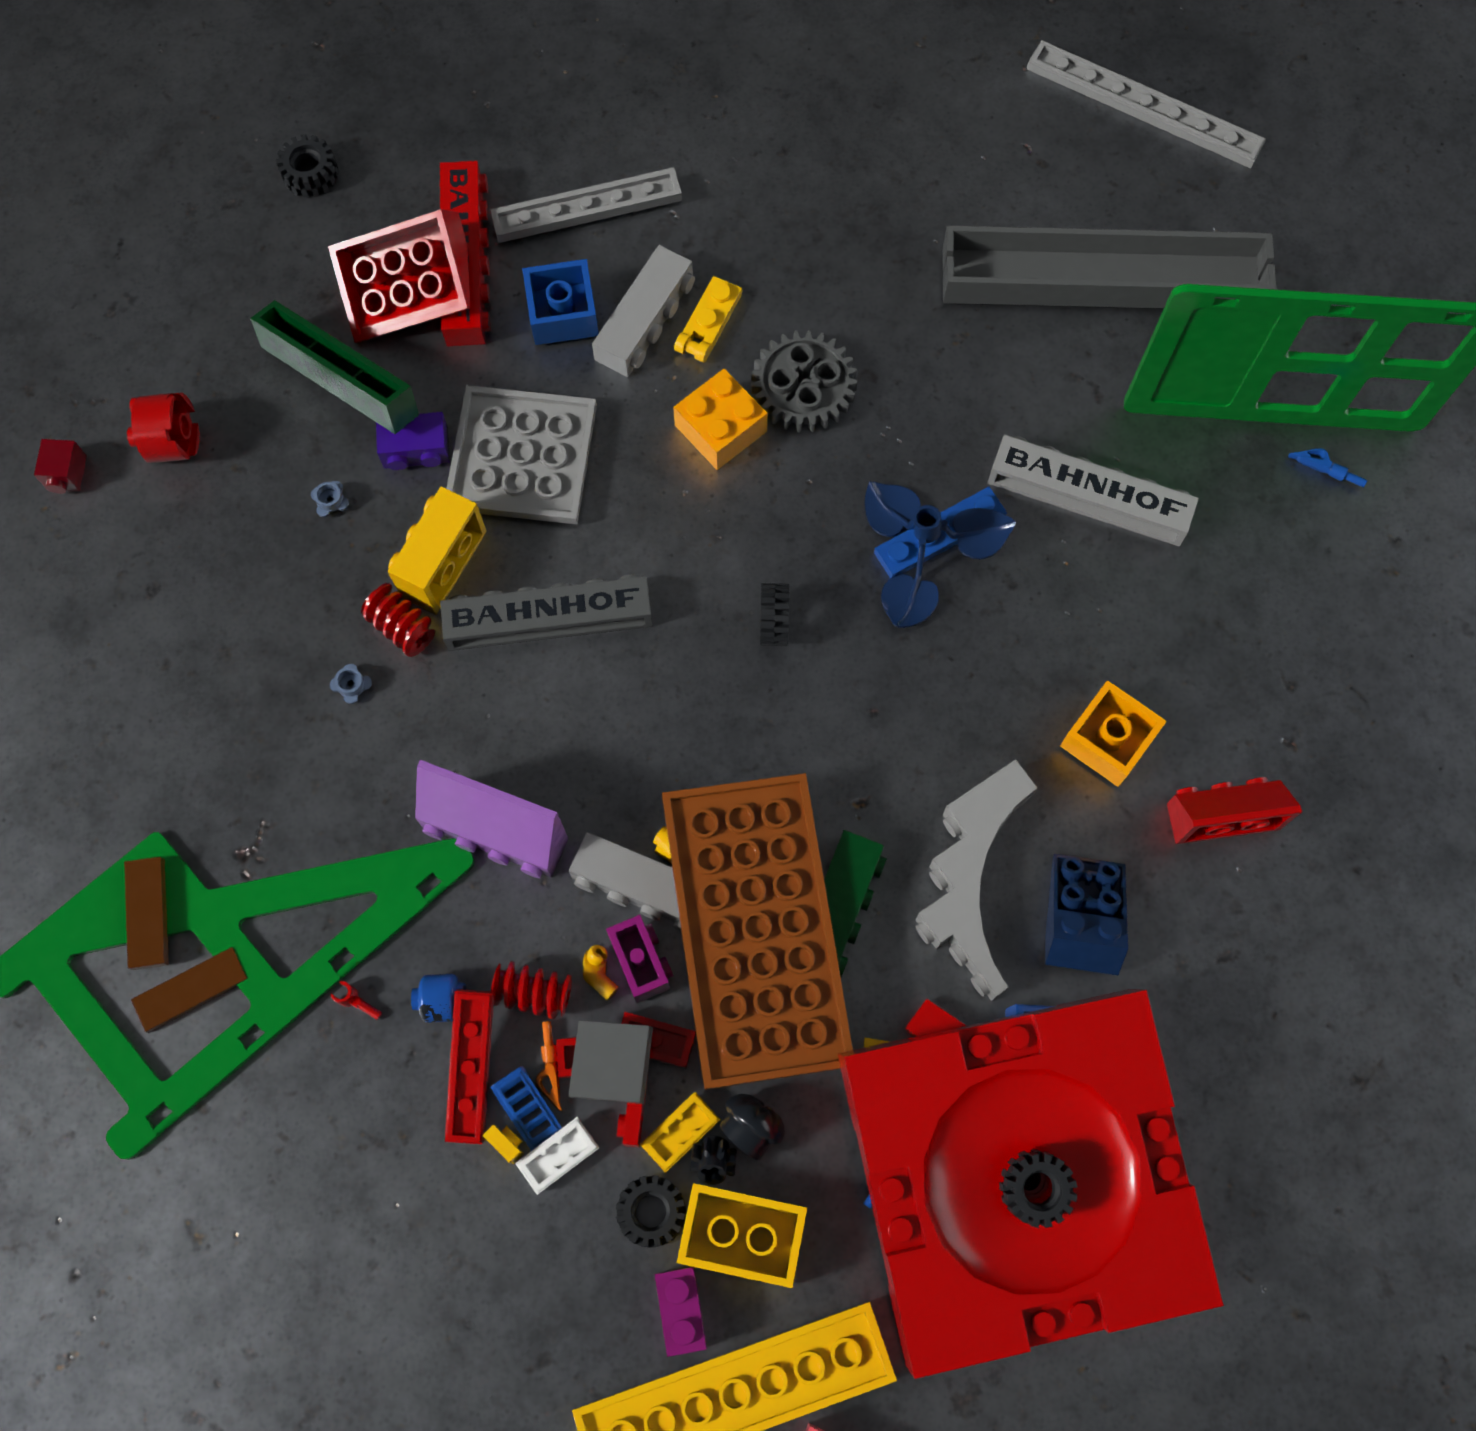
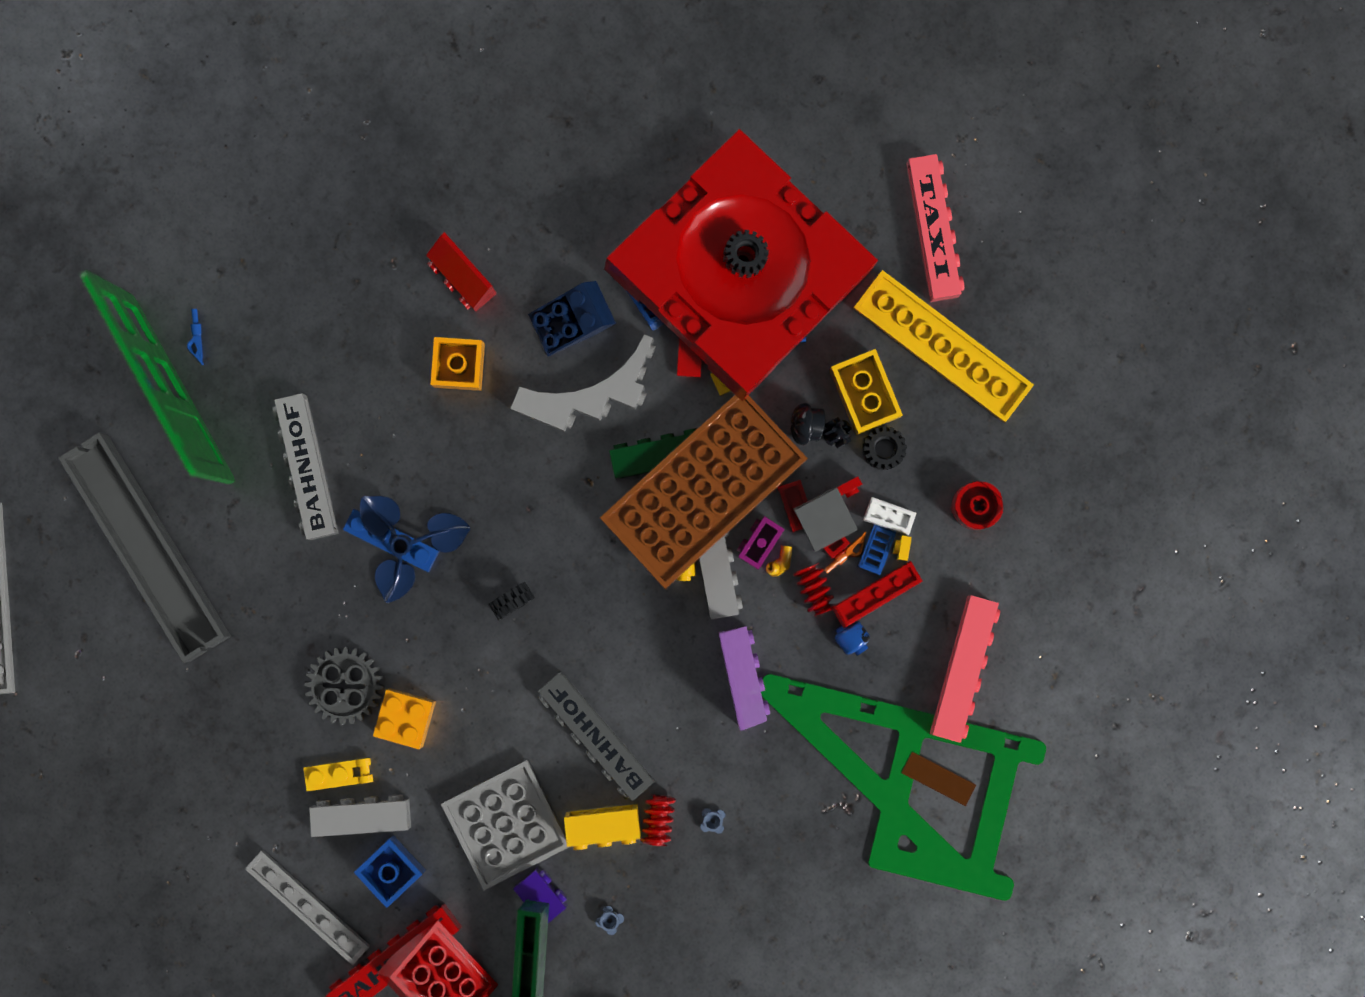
camera: 125 degrees left, 15 degrees up
reddish brown tile [124,857,169,970] -> none
red hand [331,981,382,1020] -> none
yellow plate [640,1092,721,1173] -> none
magenta brick [655,1267,707,1357] -> none
none -> coral brick [929,595,1001,743]
none -> red brick [951,481,1003,530]

